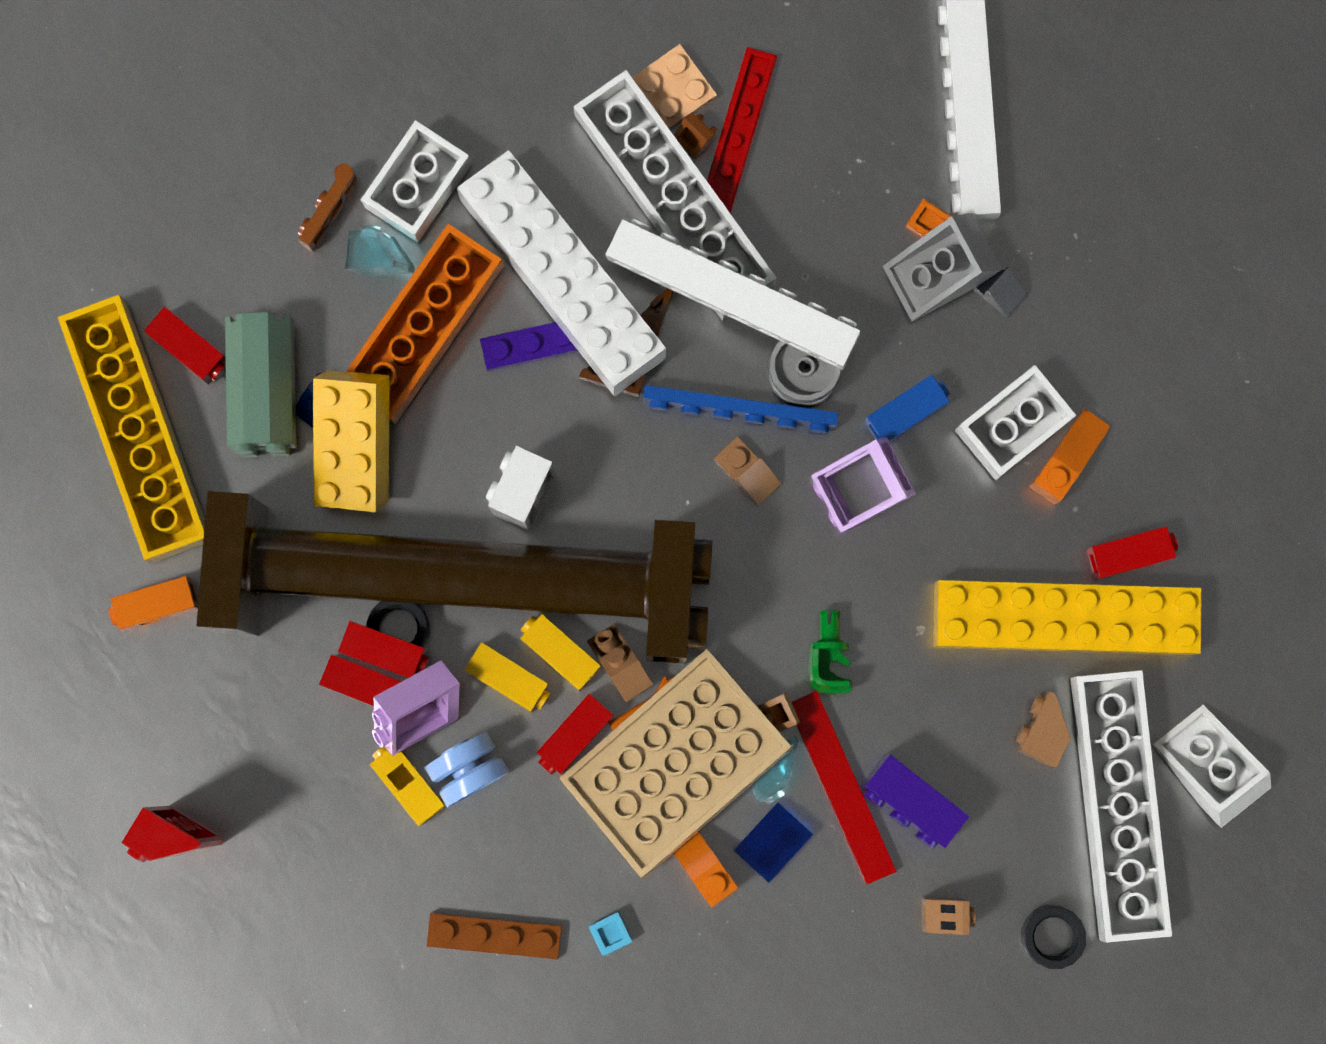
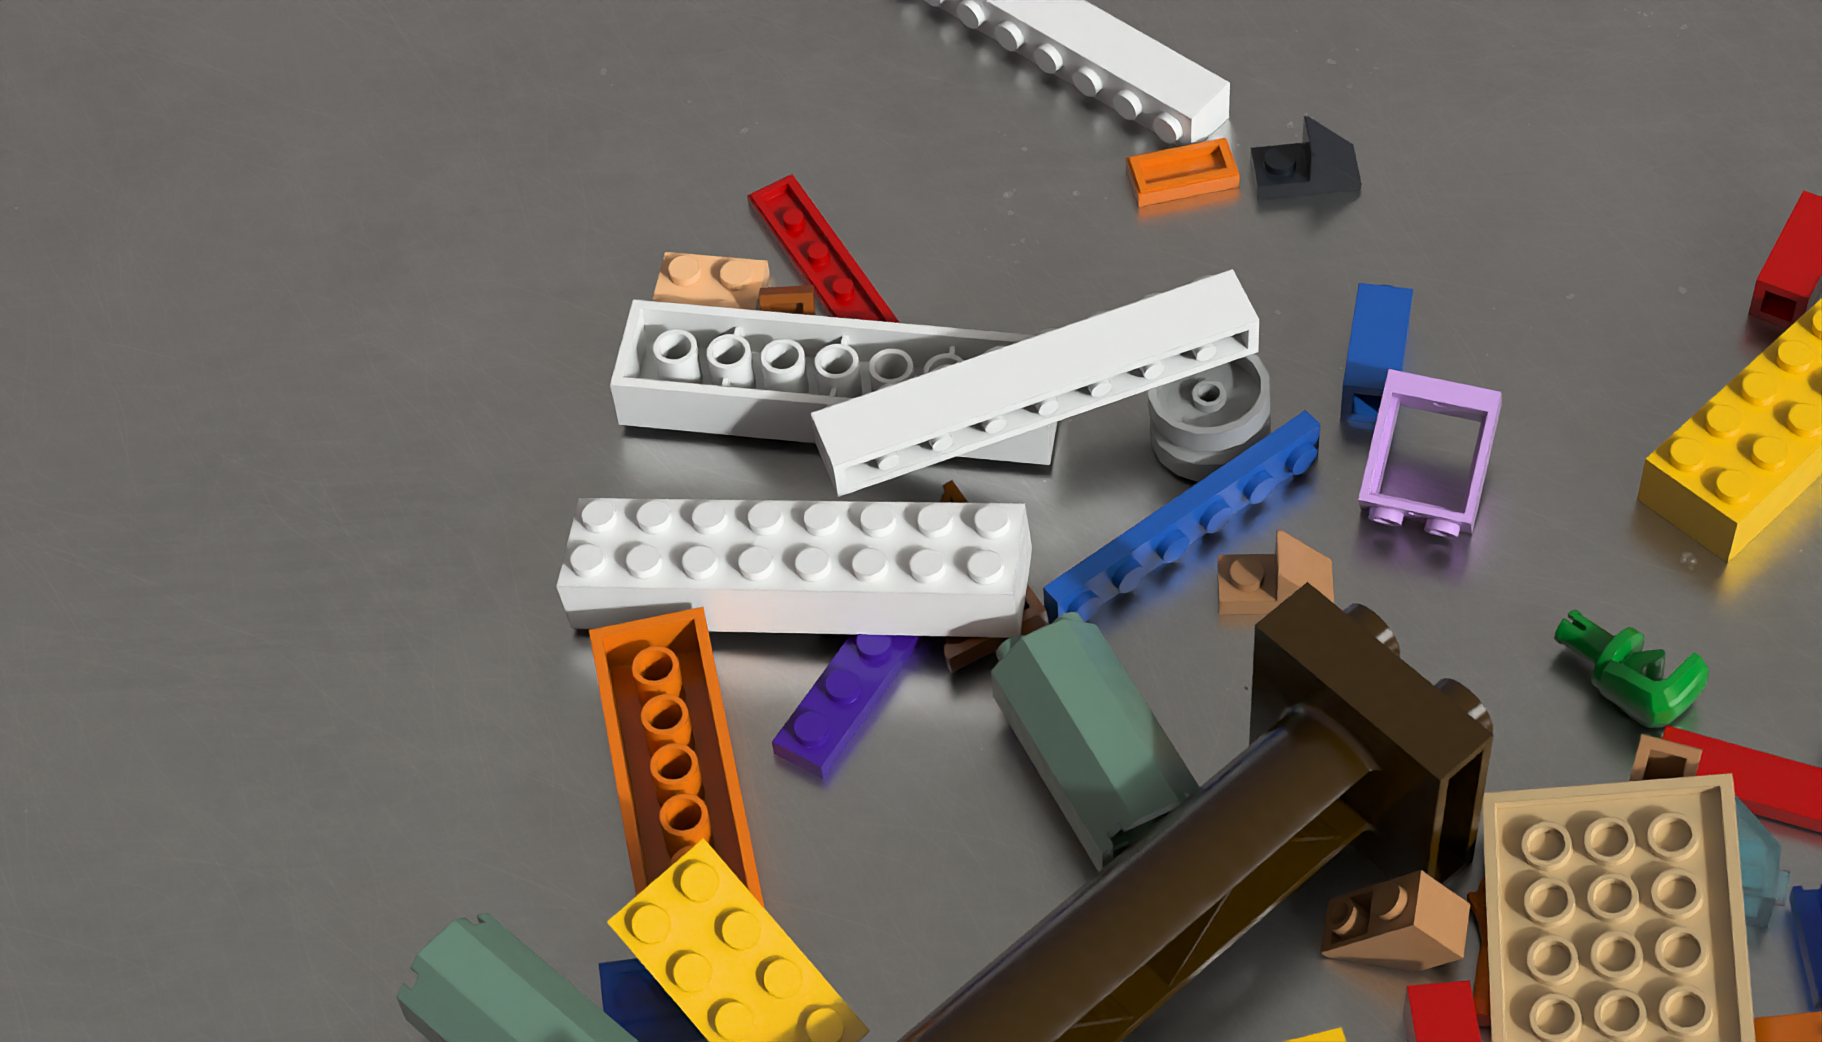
camera: 40 degrees left, 30 degrees down
dark orange plate [298,164,357,252] -> none
clear light blue slope [345,225,415,276] -> none
white brick [361,120,472,243] -> none
white brick [486,446,556,532] -> none
yellow brick [520,614,601,691] -> none
light grey slope [883,214,1002,321] -> none
white brick [955,365,1076,481] -> none
orange slope [1029,408,1111,505] -> none
none -> sand green brick [991,612,1200,872]

